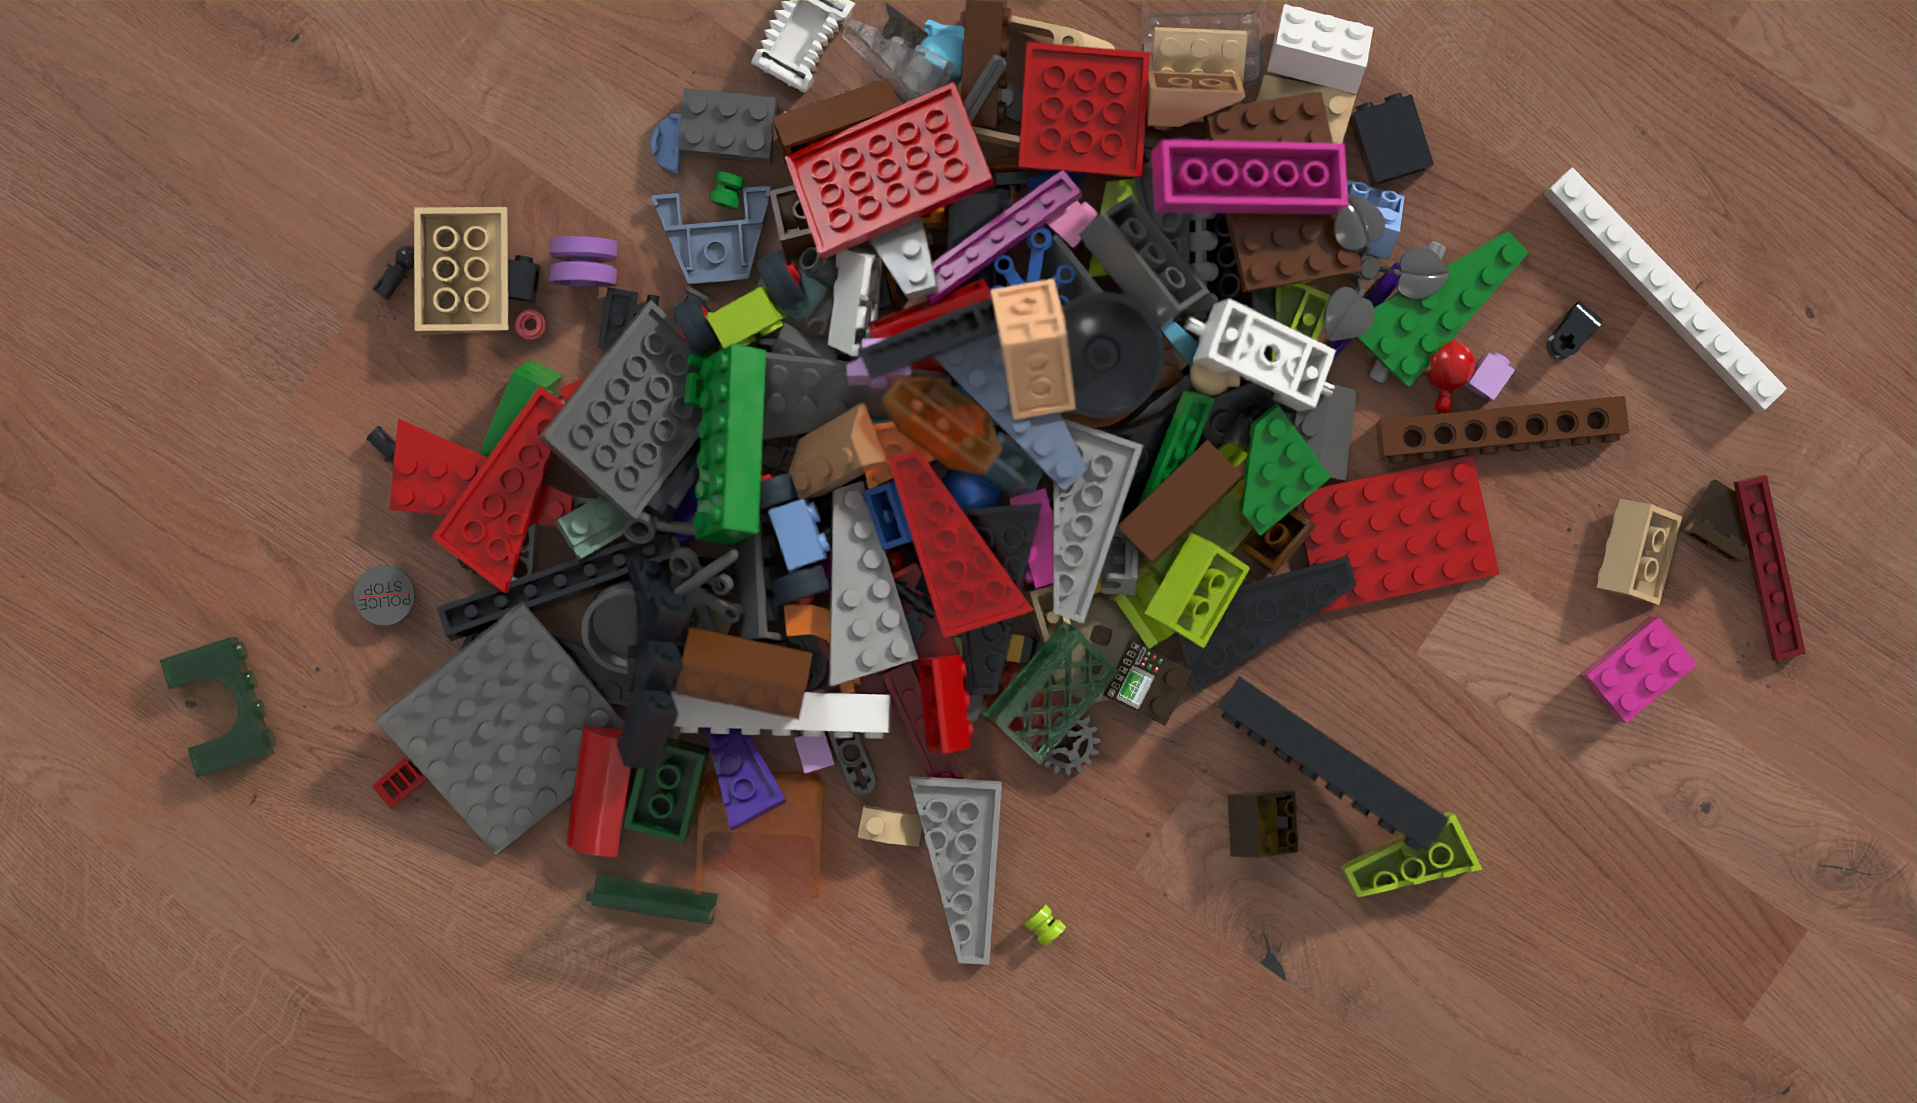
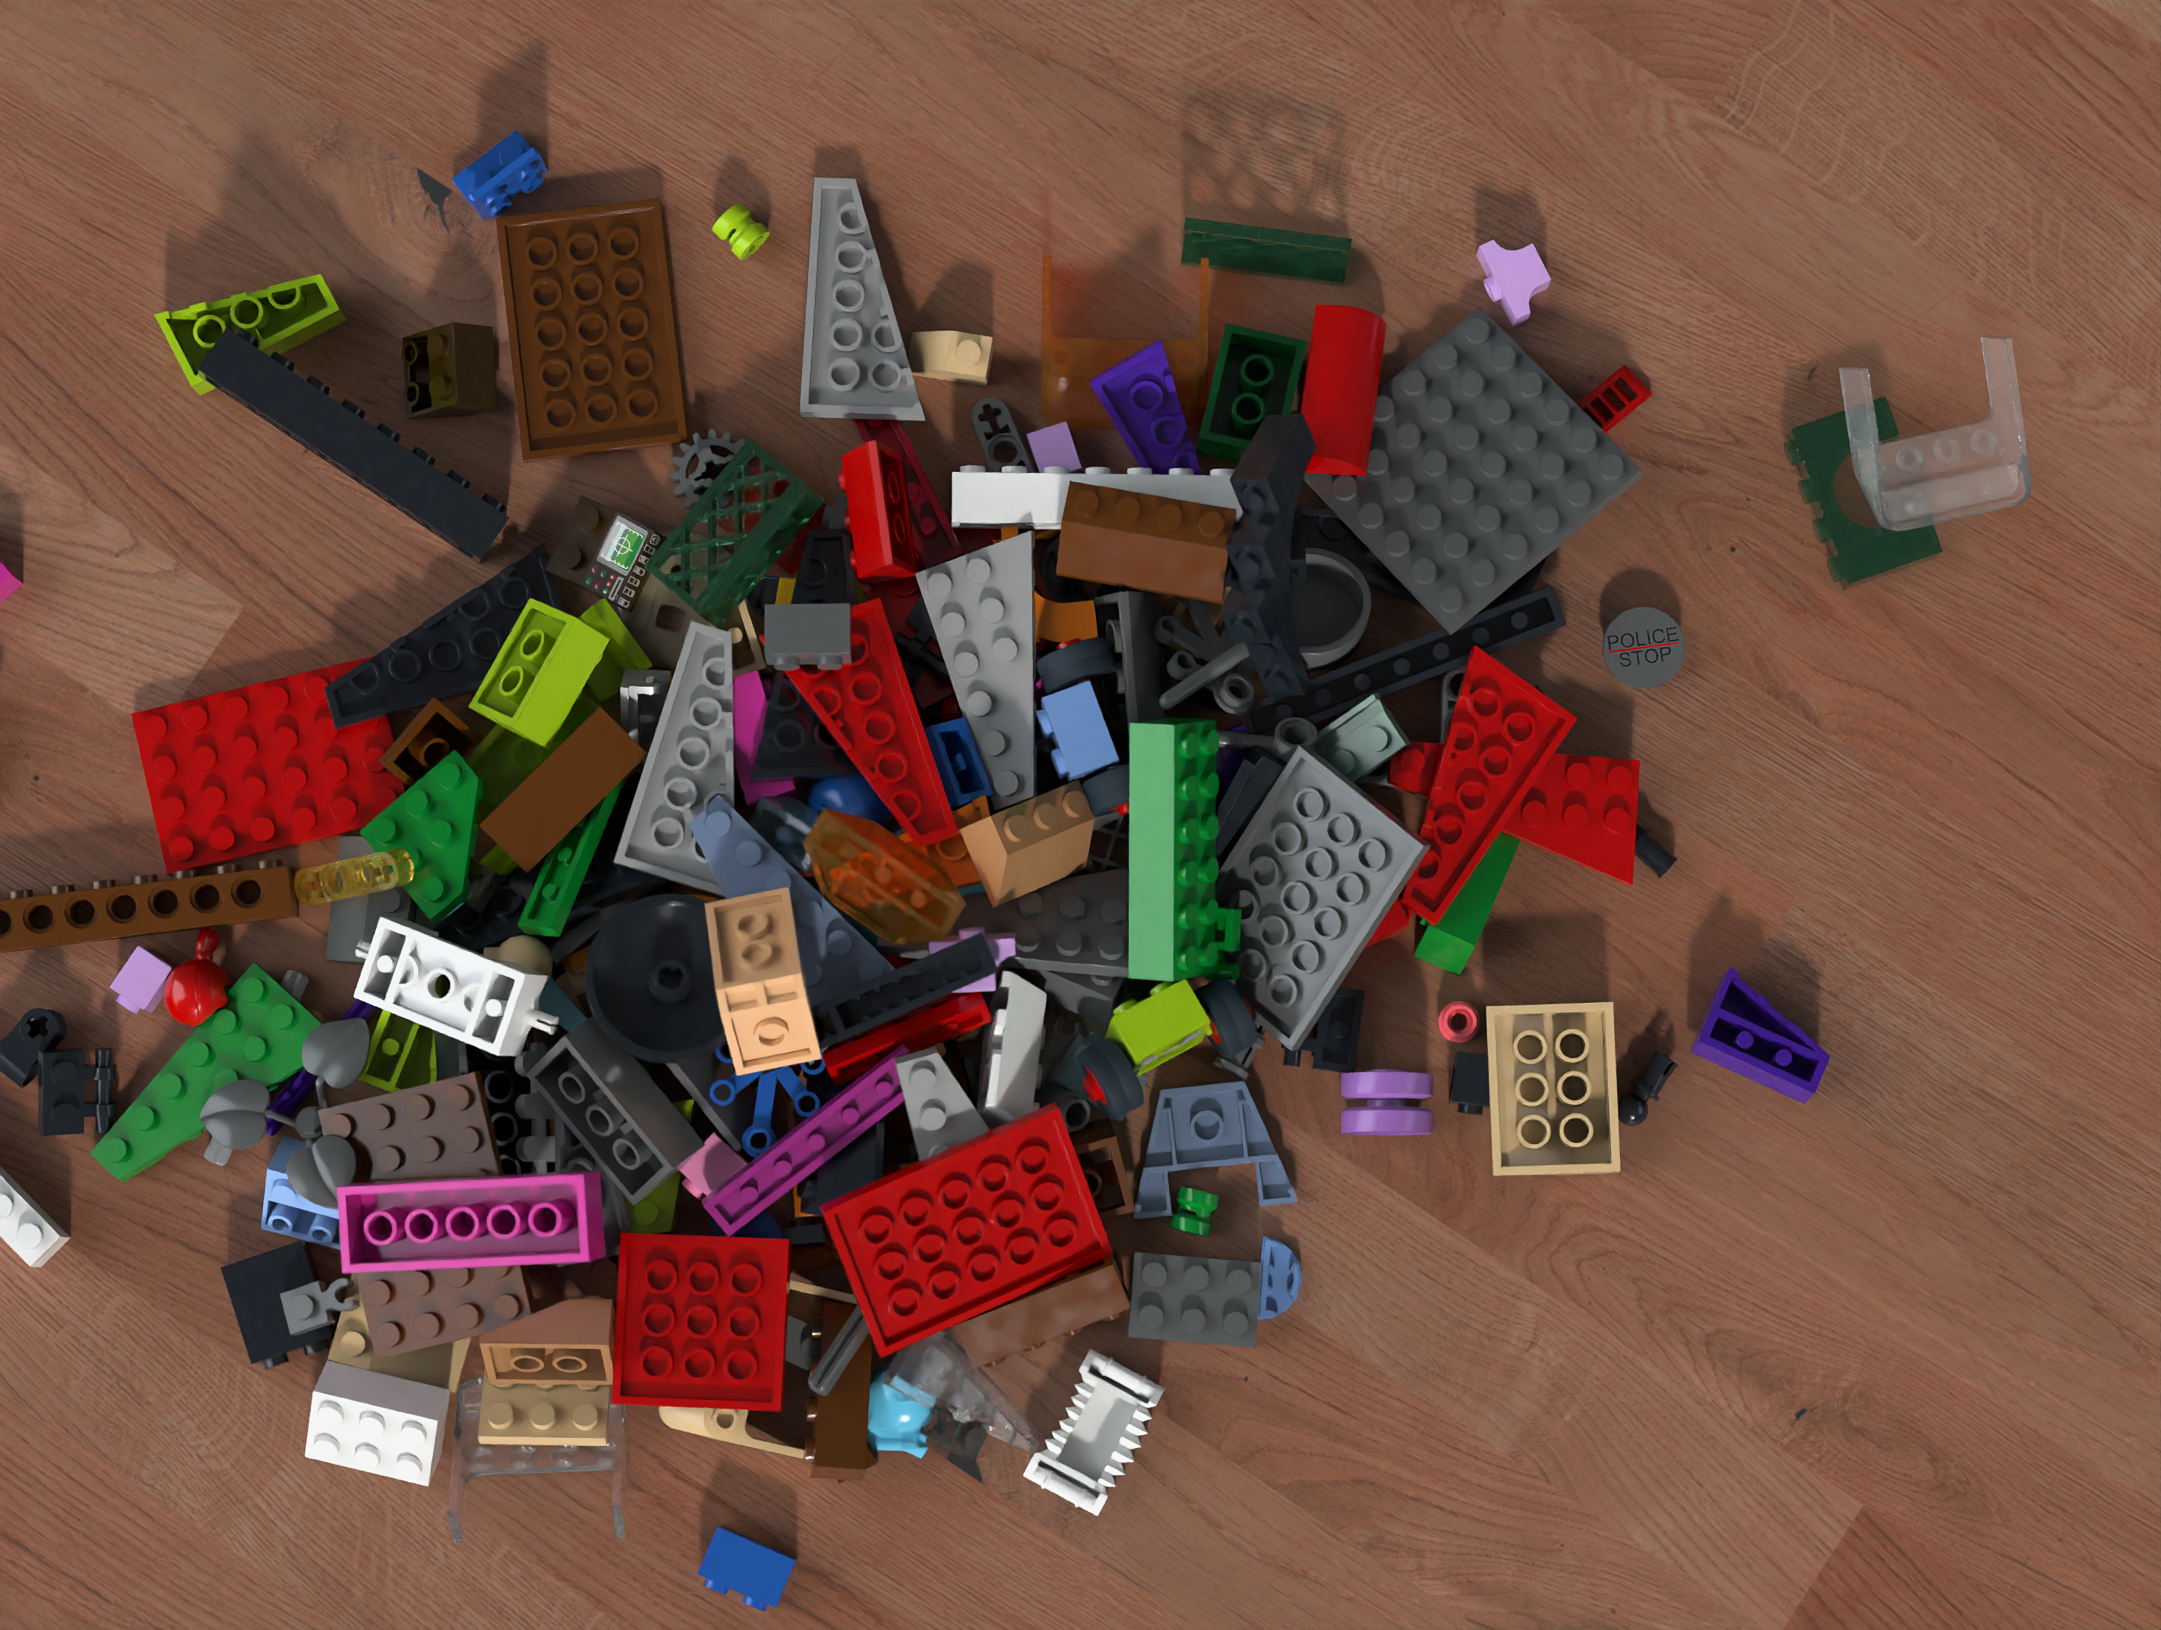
camera: 175 degrees left, 5 degrees down
none -> black plate [38,1048,116,1136]
none -> plate [280,1278,360,1336]
none -> clear yellow beam [294,848,414,906]
none -> blue bracket [451,130,548,221]
none -> reddish brown plate [496,198,689,463]
none -> dark grey brick [765,603,852,671]
none -> lavender brick [1476,239,1551,328]
none -> dark purple wedge [1689,966,1830,1104]
none -> clear windscreen [1839,336,2032,531]

